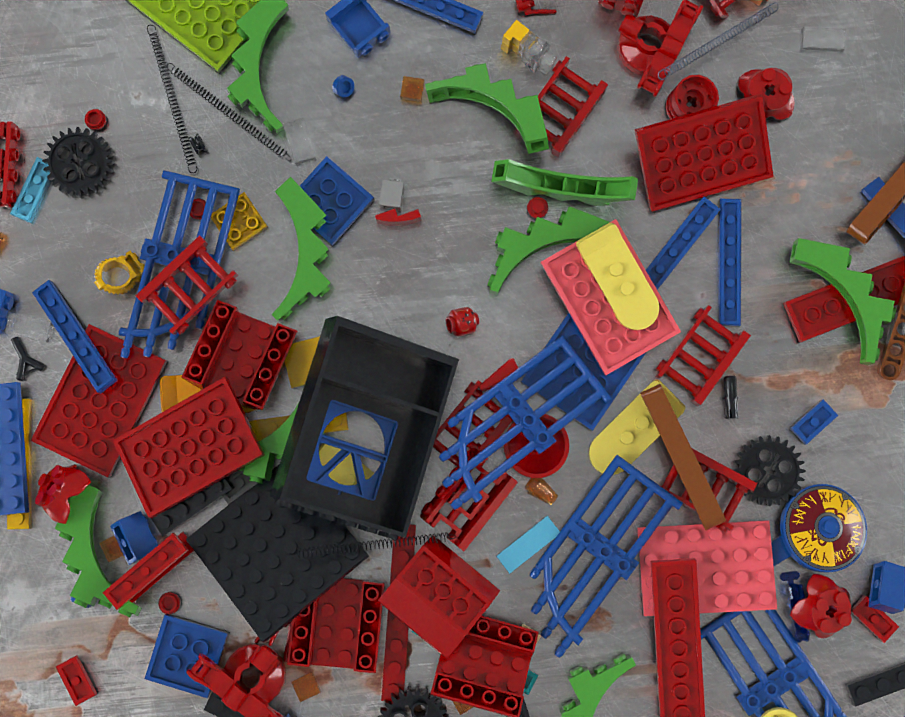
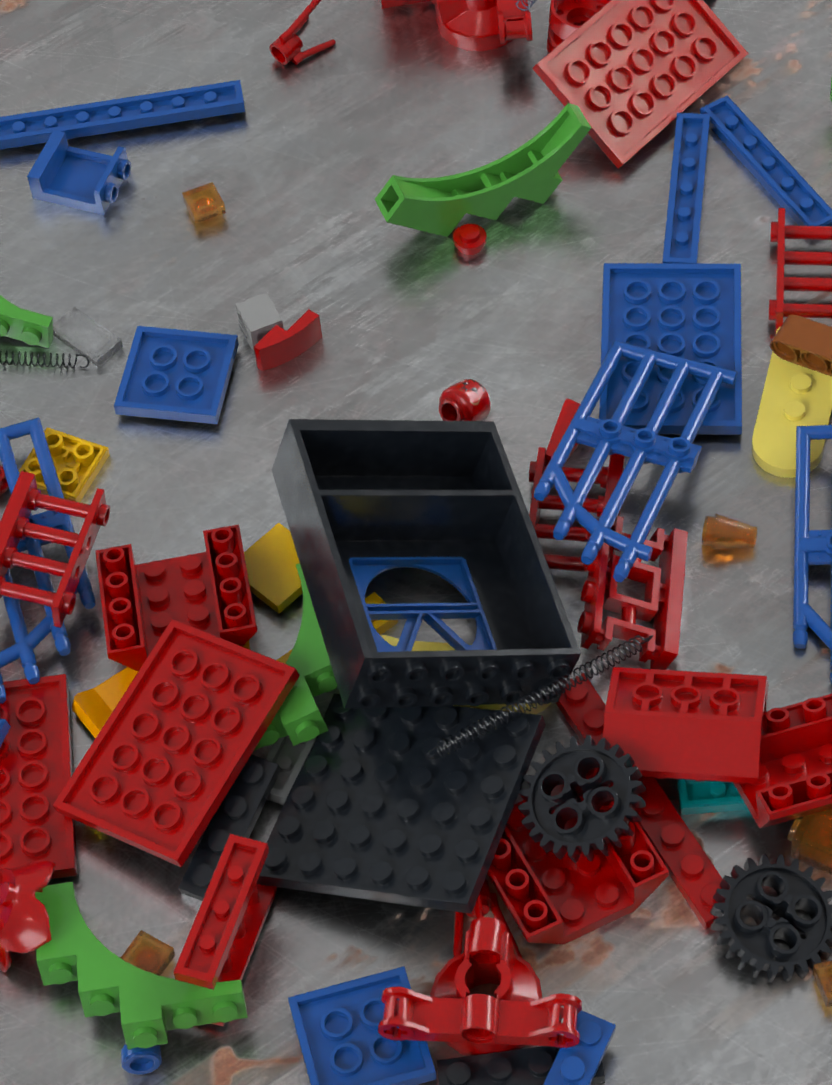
camera: 30 degrees left, 30 degrees down
blue brick [110,511,158,565] -> none
red plate [158,592,181,614] -> none
bright green arch [272,177,331,321] -> none
clear orange plate [291,672,321,702] -> none
blue tile [332,75,354,98] -> none
bright green arch [425,63,549,154] -> none
bright green arch [487,206,610,295] -> none
medium azure tile [496,516,560,574] -> none
clear hips [501,19,557,75] -> none
red dish [504,414,569,478] -> none
red fence [517,56,608,158] -> none
coral plate [540,219,681,375] -> none
light yellow piece [576,223,659,330] -> none
none -> black gear [518,735,646,862]

